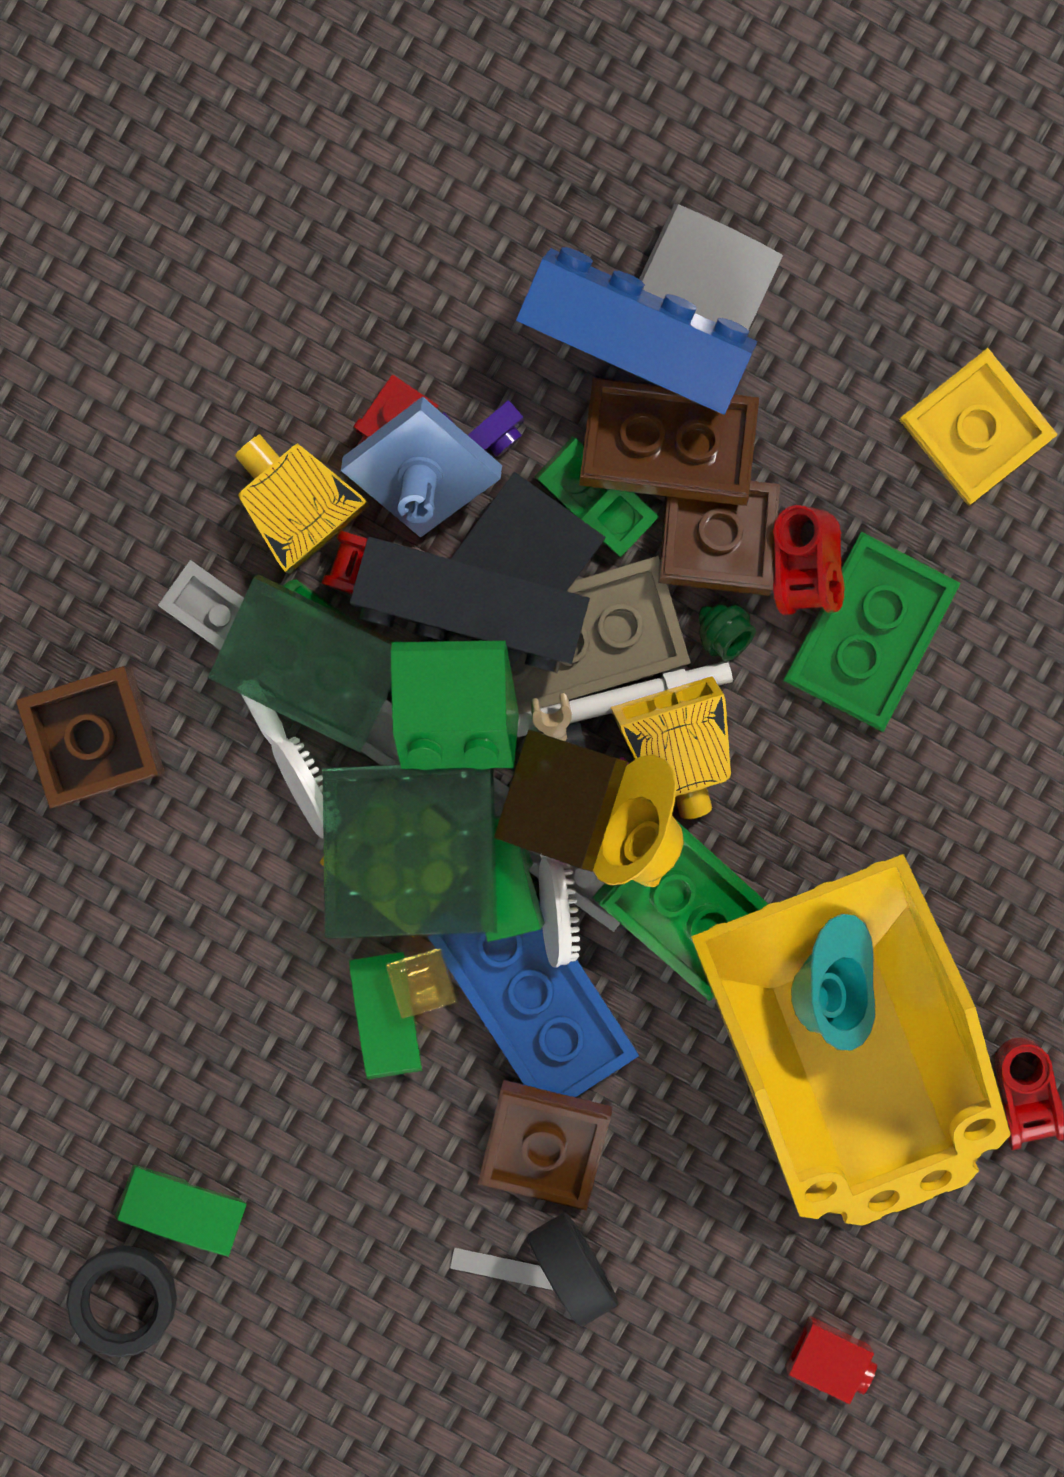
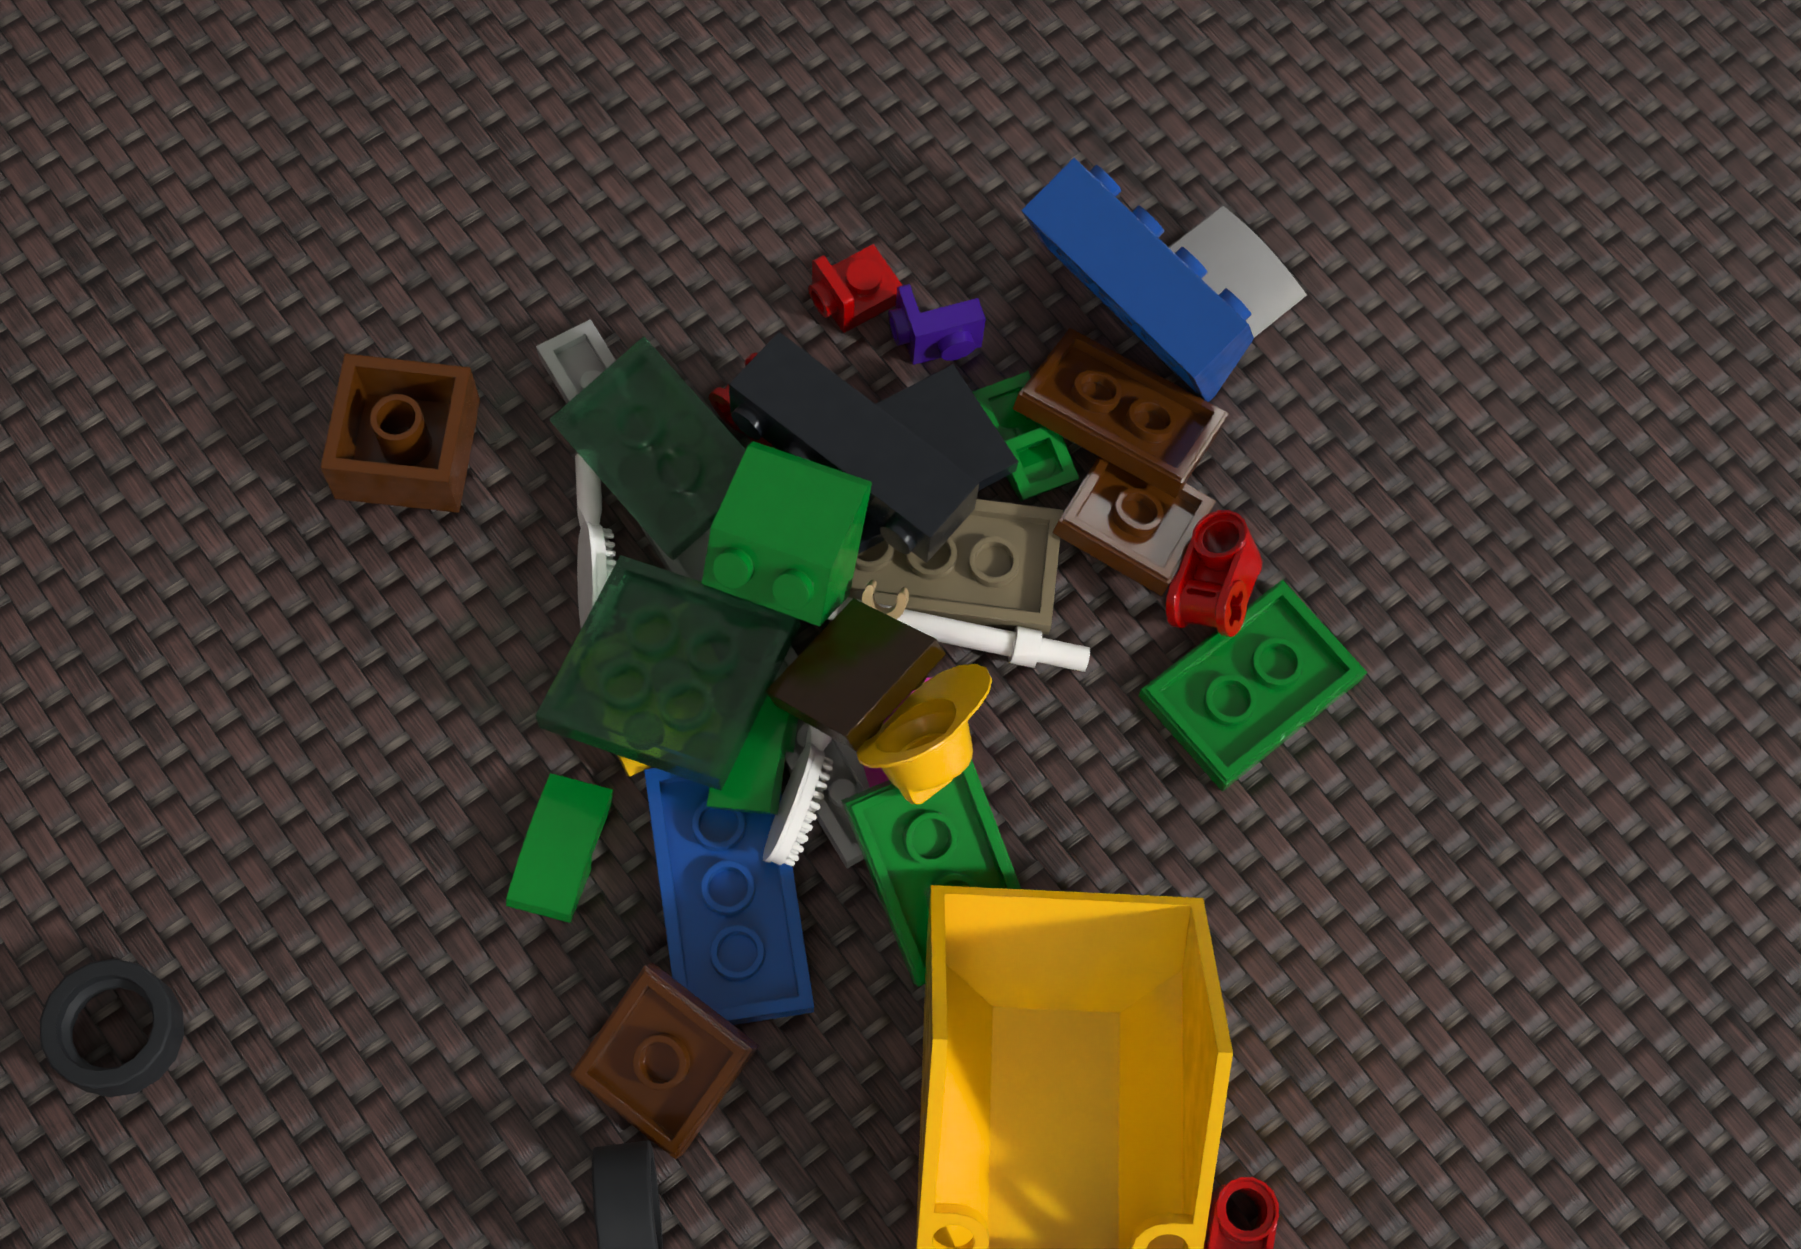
camera: 15 degrees right, 20 degrees down
green slope [115,1165,247,1257] -> none
yellow torso [235,434,369,575] -> none
medium blue tile [341,396,502,537] -> none
clear yellow tile [386,948,458,1019] -> none
light grey piece [450,1248,553,1290] -> none
yellow torso [611,676,731,819] -> none
dark green plate [698,605,756,661] -> none
teal piece [791,914,875,1051] -> none
yellow tile [899,348,1058,506] -> none

